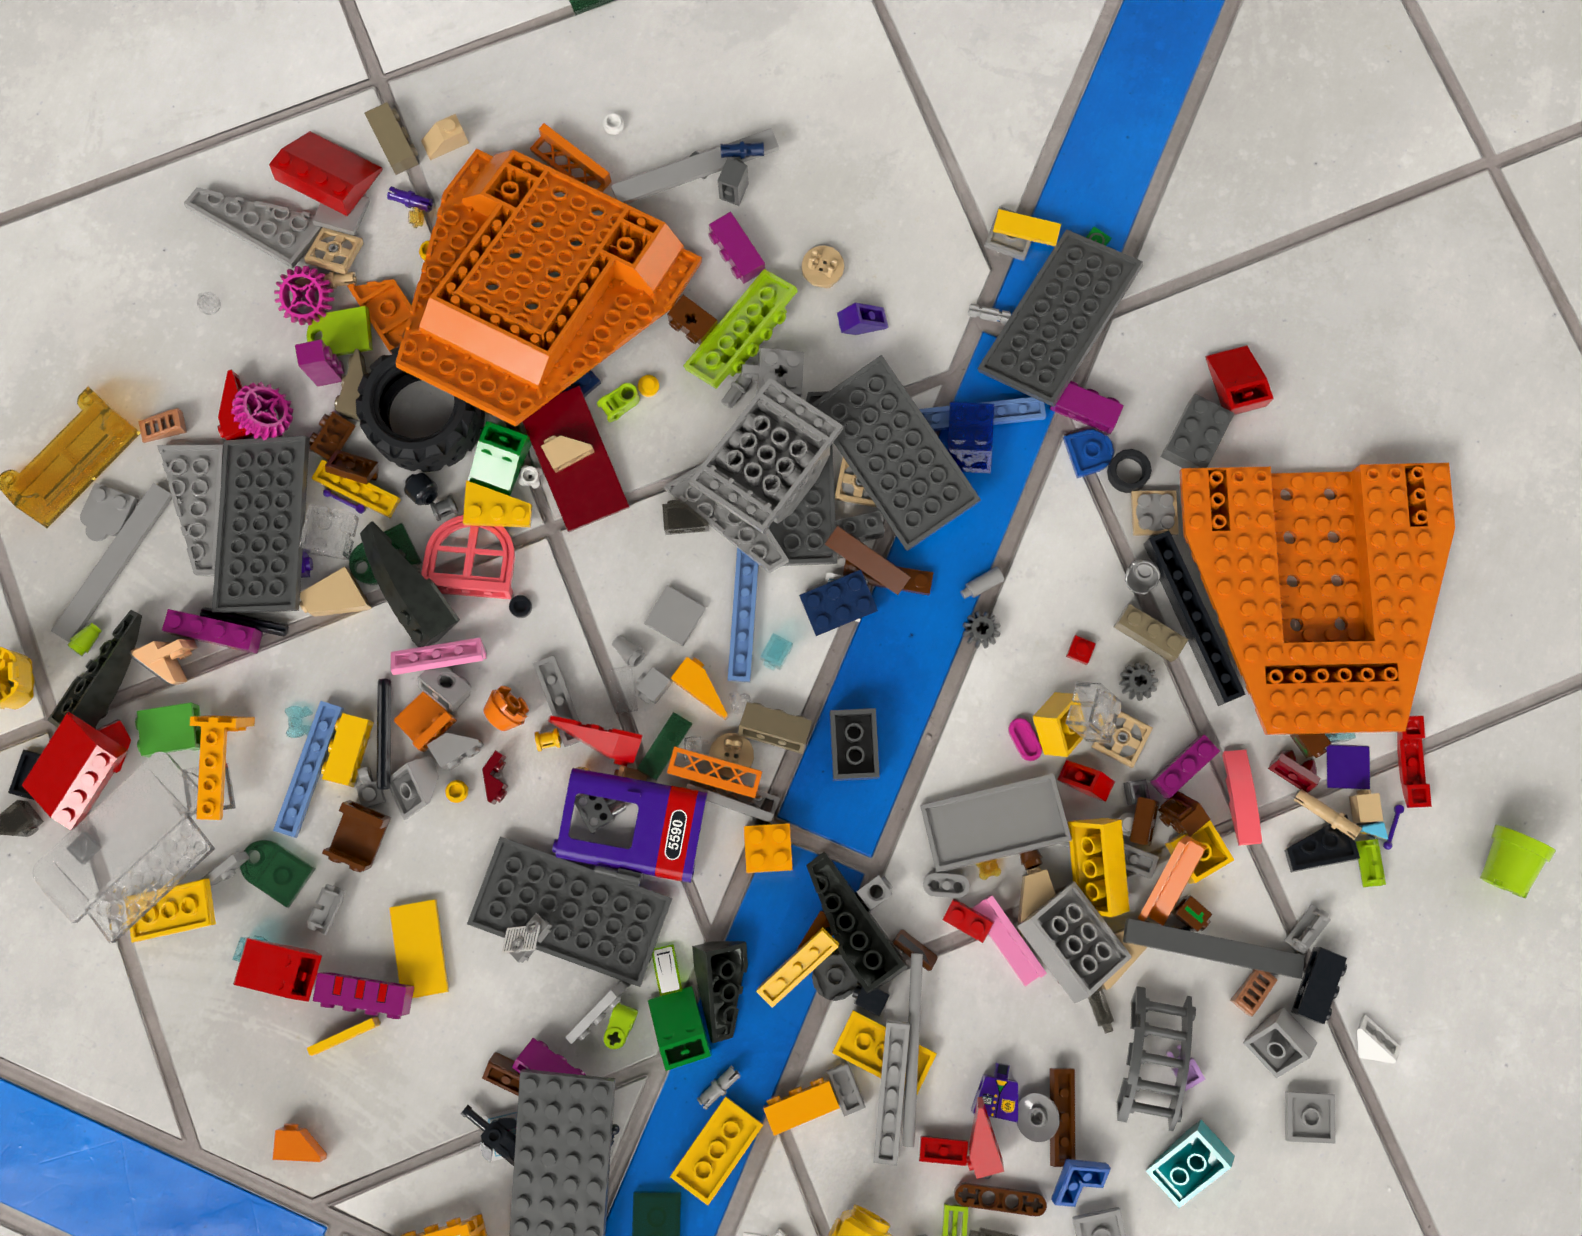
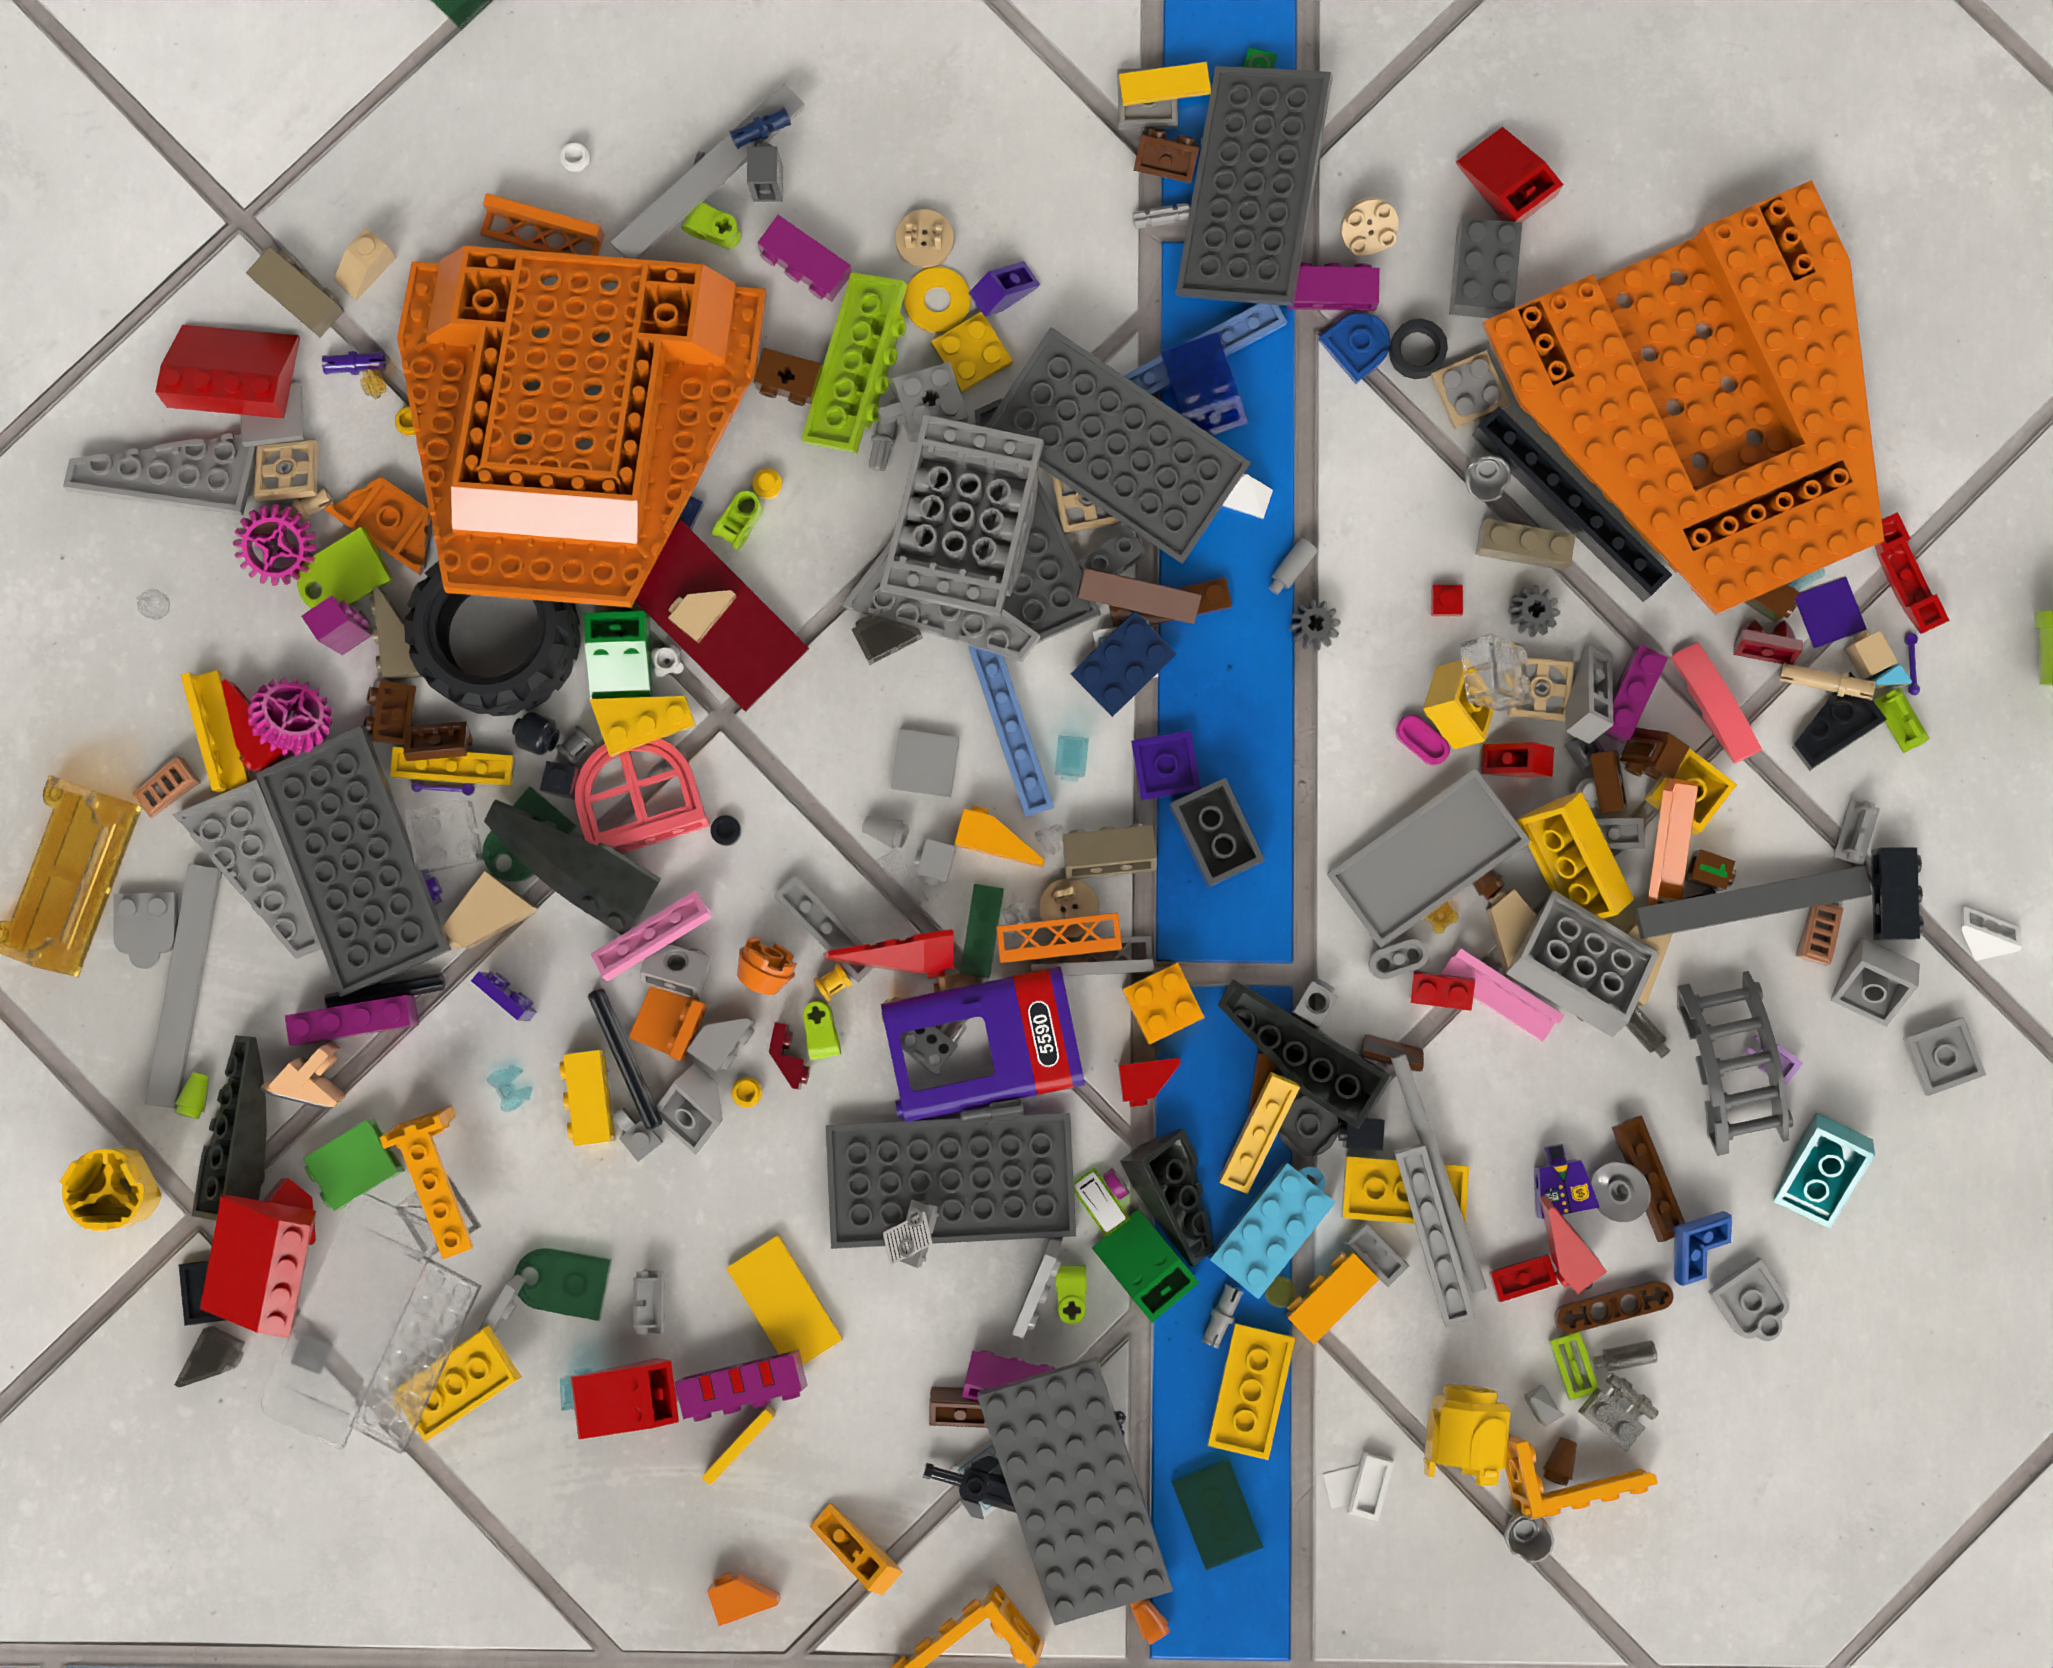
camera: 20 degrees left, 5 degrees up
medium blue plate [273,701,344,838] -> none
reddish brown panel [322,800,391,872] -> none
none -> yellow fence [180,670,251,794]
none -> dark purple plate [471,971,537,1021]
none -> black brick [540,760,580,800]
none -> lime piece [681,202,742,249]
none -> lime piece [803,1001,841,1061]
none -> light orange slope [809,1503,903,1595]
none -> yellow gear [904,267,971,333]
none -> yellow plate [931,312,1013,394]
none -> magenta tile [1103,1168,1130,1199]
none -> red slope [1118,1058,1181,1107]
none -> dark purple plate [1131,731,1201,801]
none -> reddish brown bracket [1133,128,1200,183]
none -> medium azure piece [1208,1162,1336,1299]
none -> white slope [1223,474,1273,519]
none -> clear yellow plate [1264,1276,1296,1308]
none -> tan plate [1340,197,1399,256]
none -> light grey slope [1565,645,1613,744]

